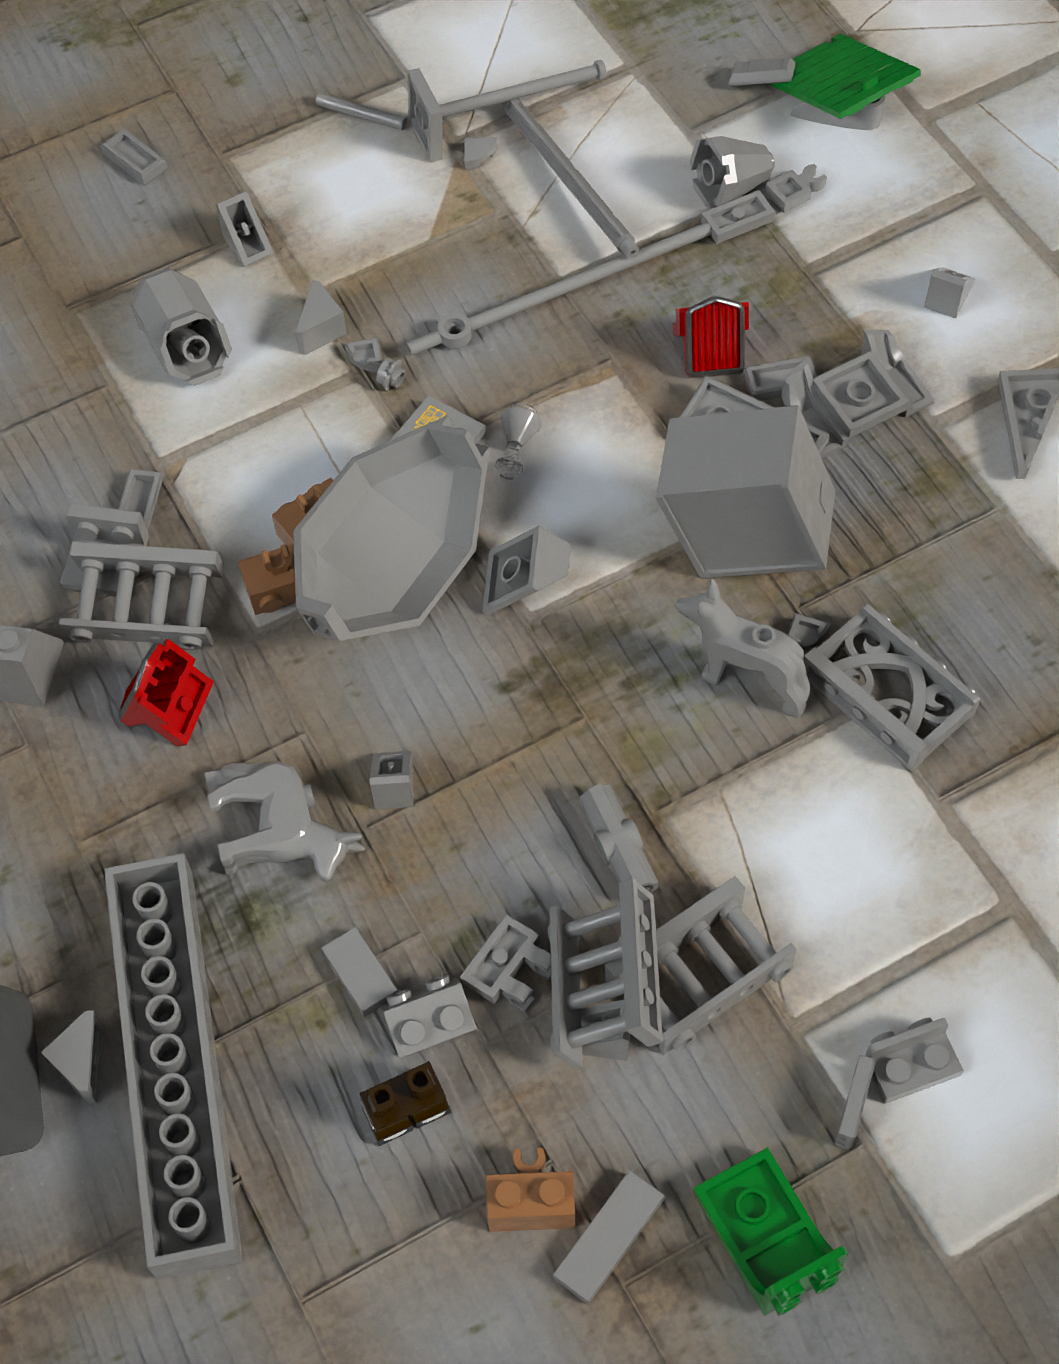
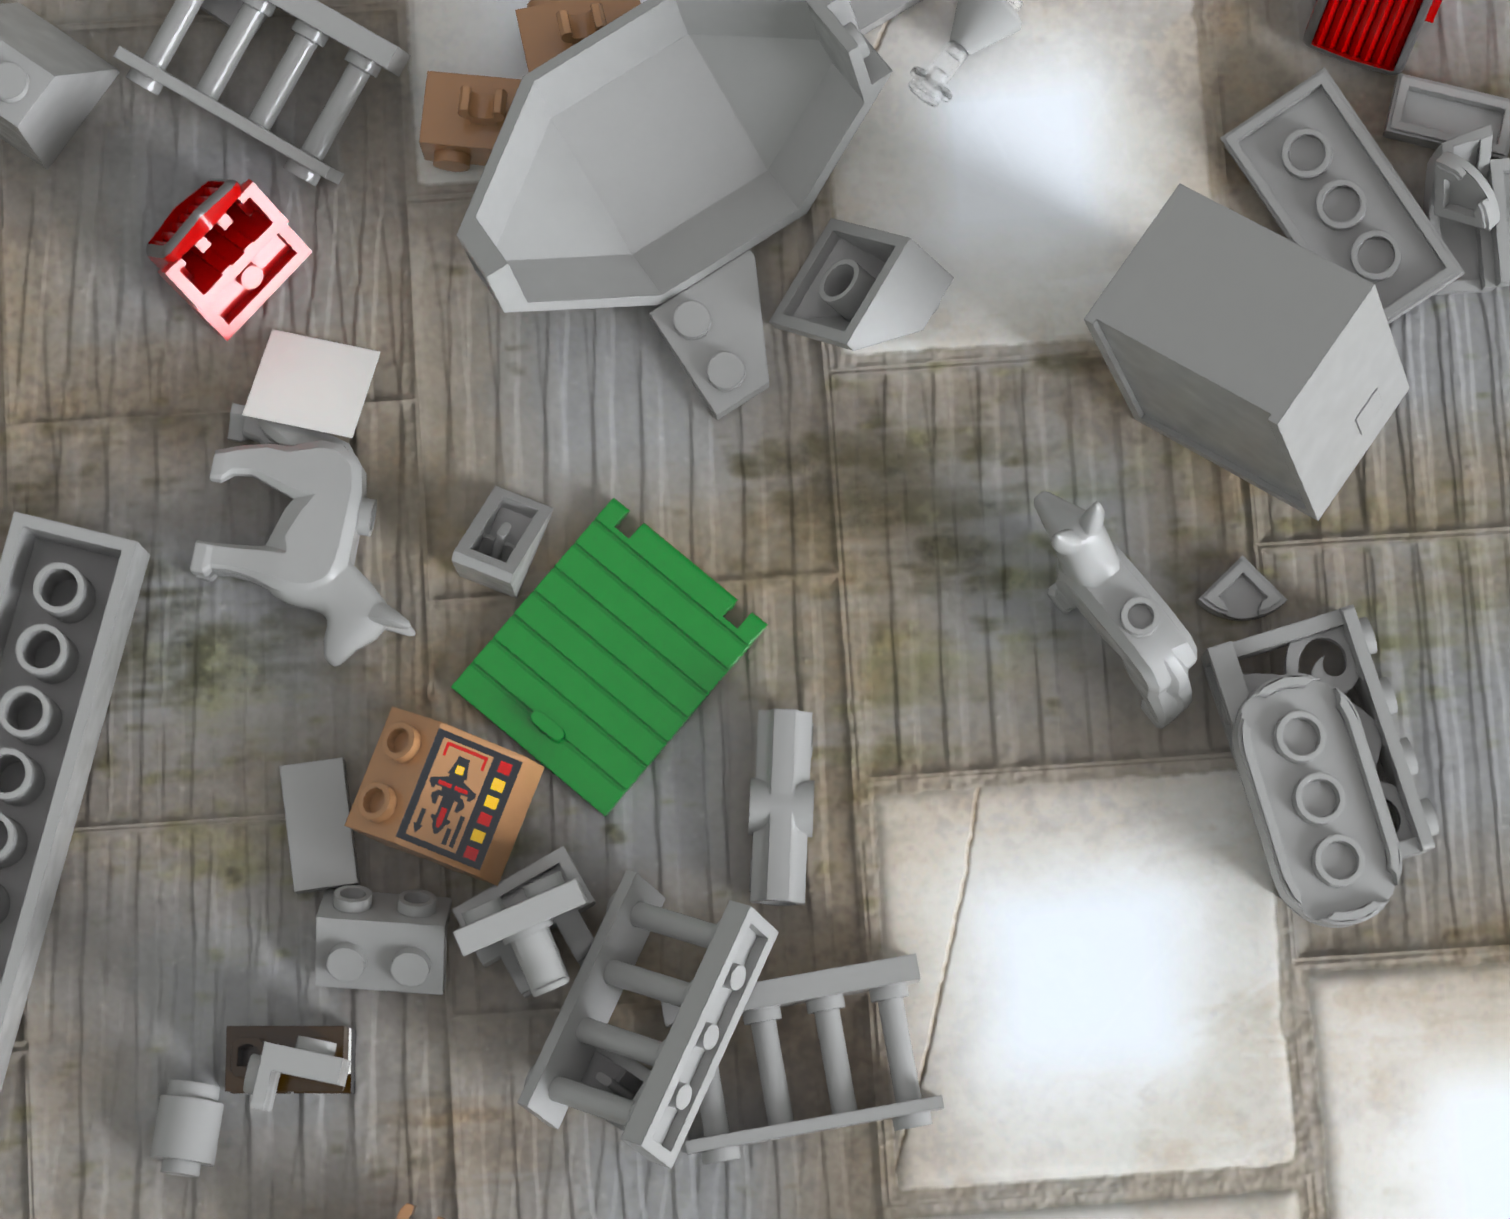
camera: 25 degrees right, 20 degrees up
none -> light grey brick [150,1080,224,1177]
none -> white sticker [242,329,381,438]
none -> light grey bracket [243,1035,351,1112]
none -> medium nougat piece [344,706,544,886]
none -> green door [451,498,768,817]
none -> light grey plate [453,871,588,998]
none -> light grey wing [649,250,769,420]
none -> light grey tile [1232,673,1402,928]
none -> light grey tile [1434,151,1500,231]

